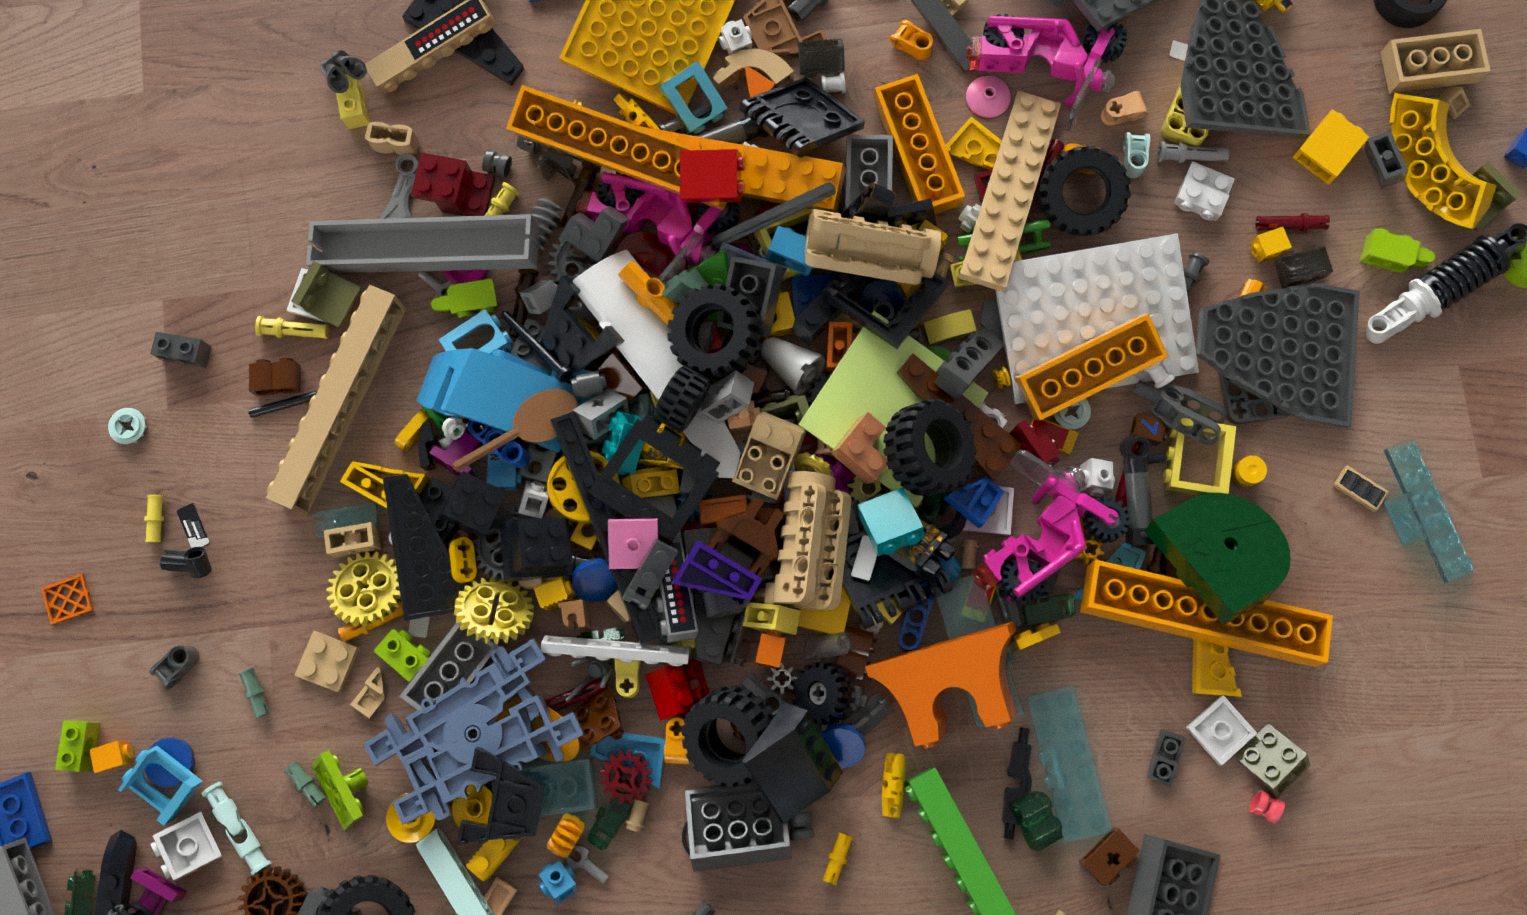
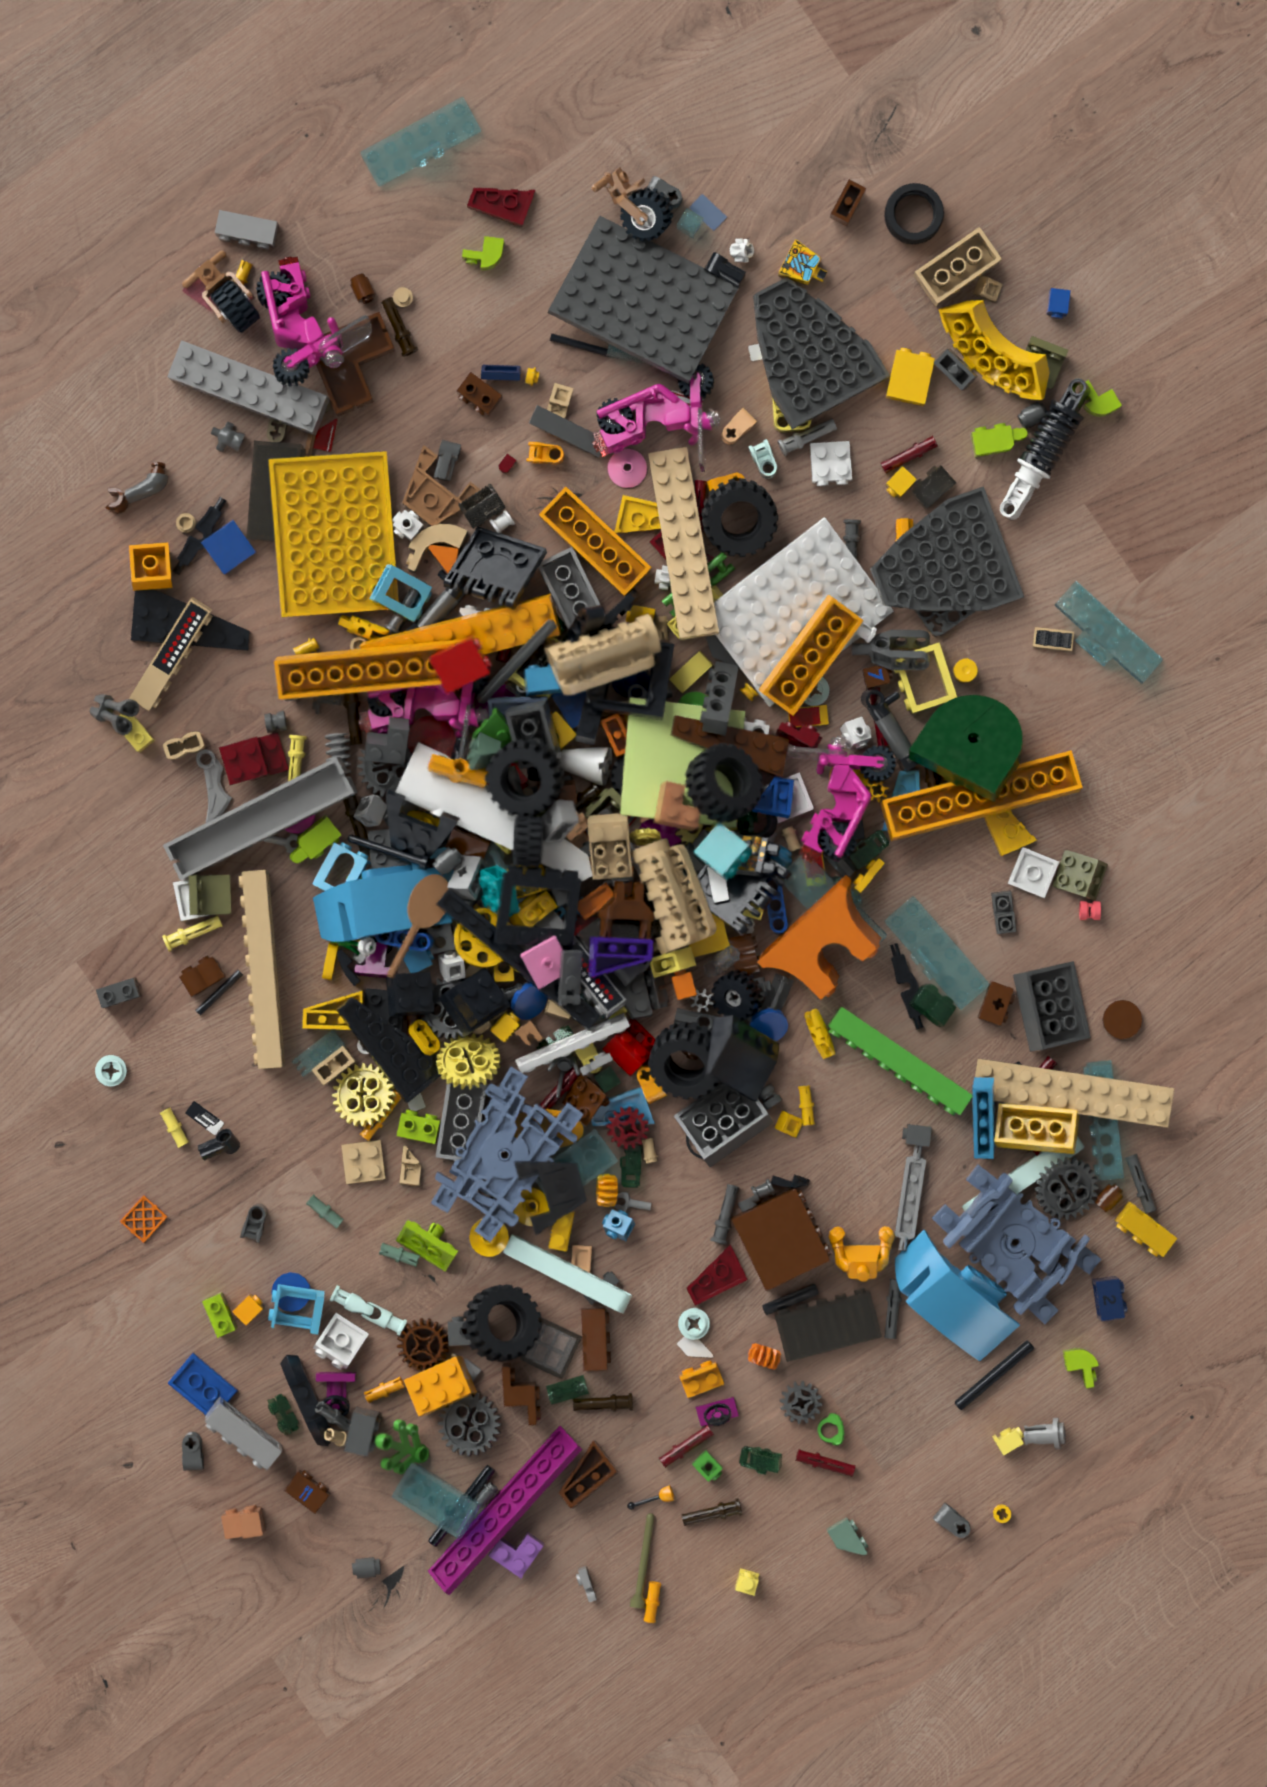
camera: 30 degrees left, 10 degrees up
none -> dark red piece [498,454,517,473]
none -> light grey plate [579,1052,613,1076]
none -> clear green brick [594,1065,621,1093]
none -> yellow slope [775,1111,803,1138]
none -> dark grey brick [1017,402,1047,428]

